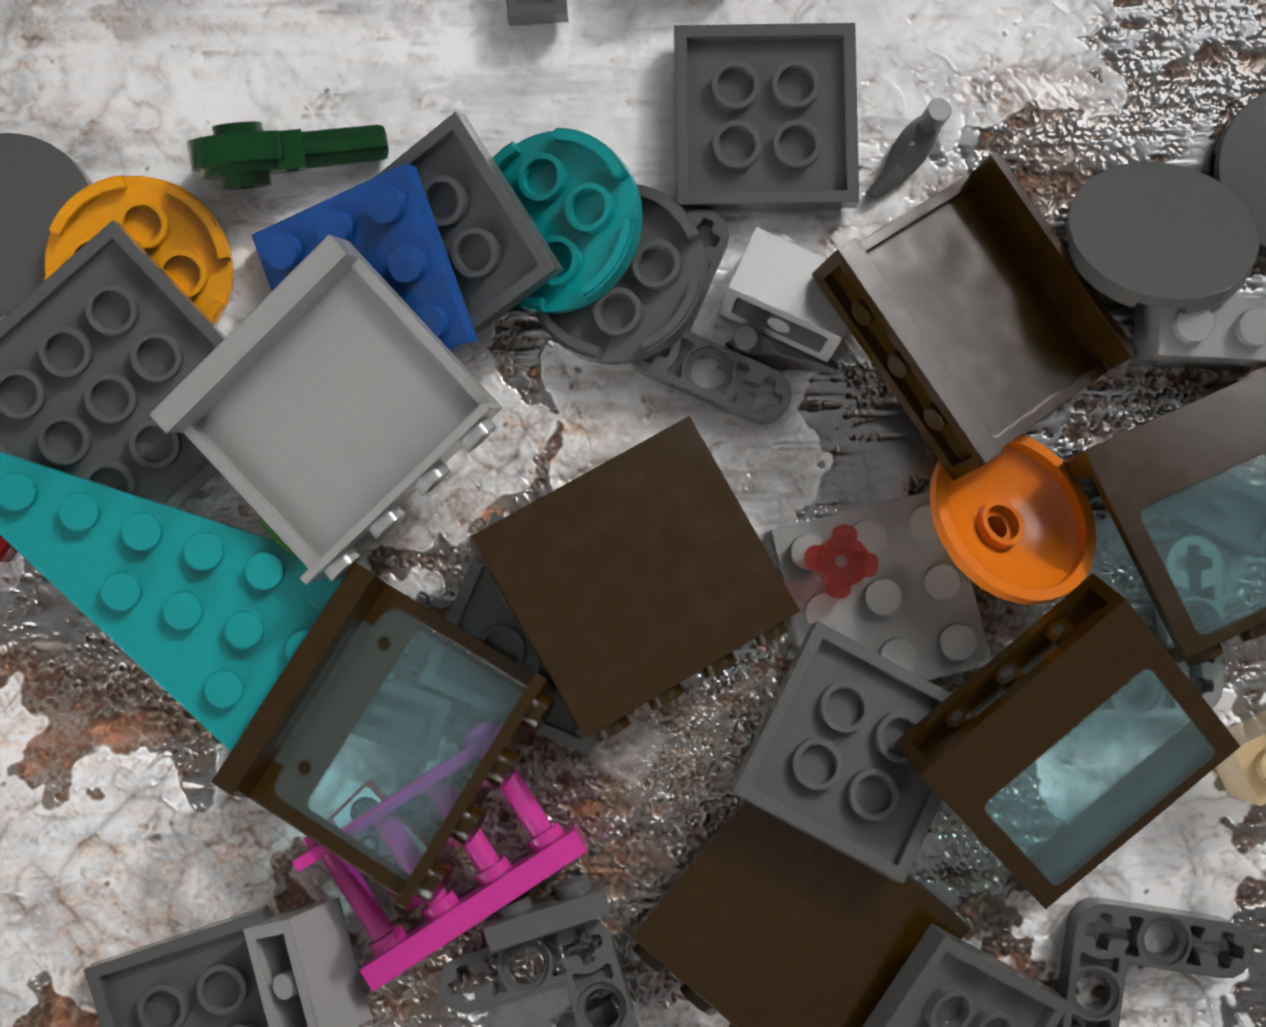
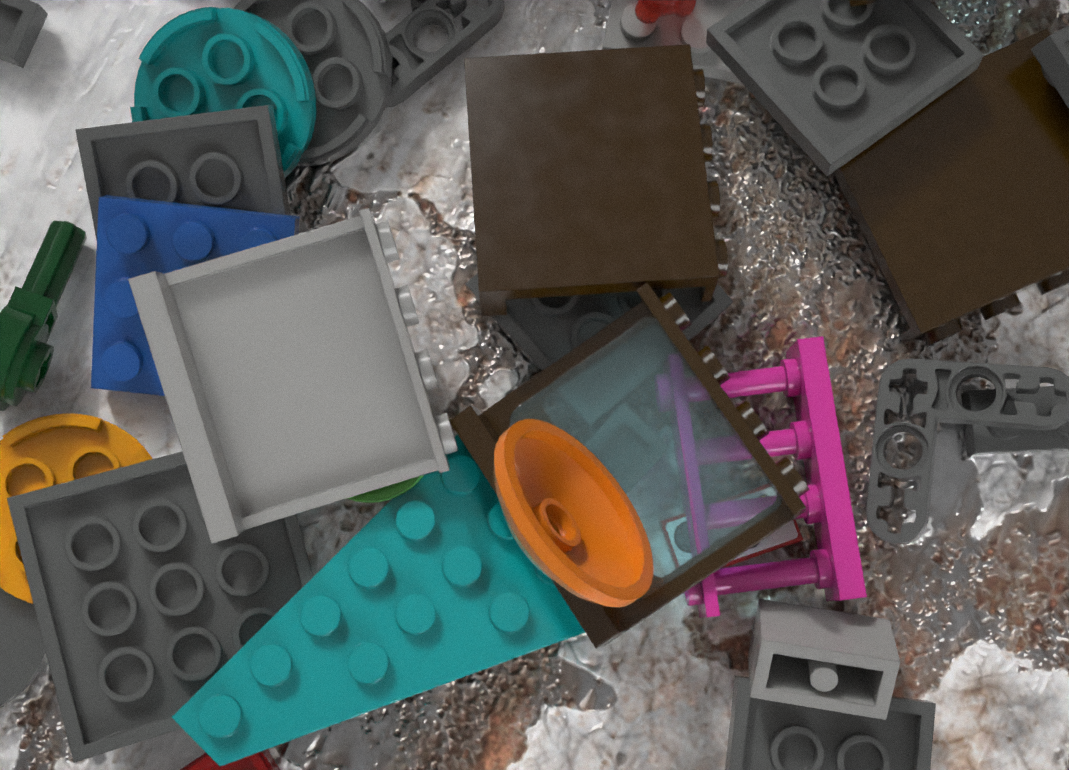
camera: 60 degrees left, 5 degrees down
dark grey plate [483,874,612,953] -> none
clear tile [586,713,669,790] -> none
none -> orange dish [493,419,654,607]

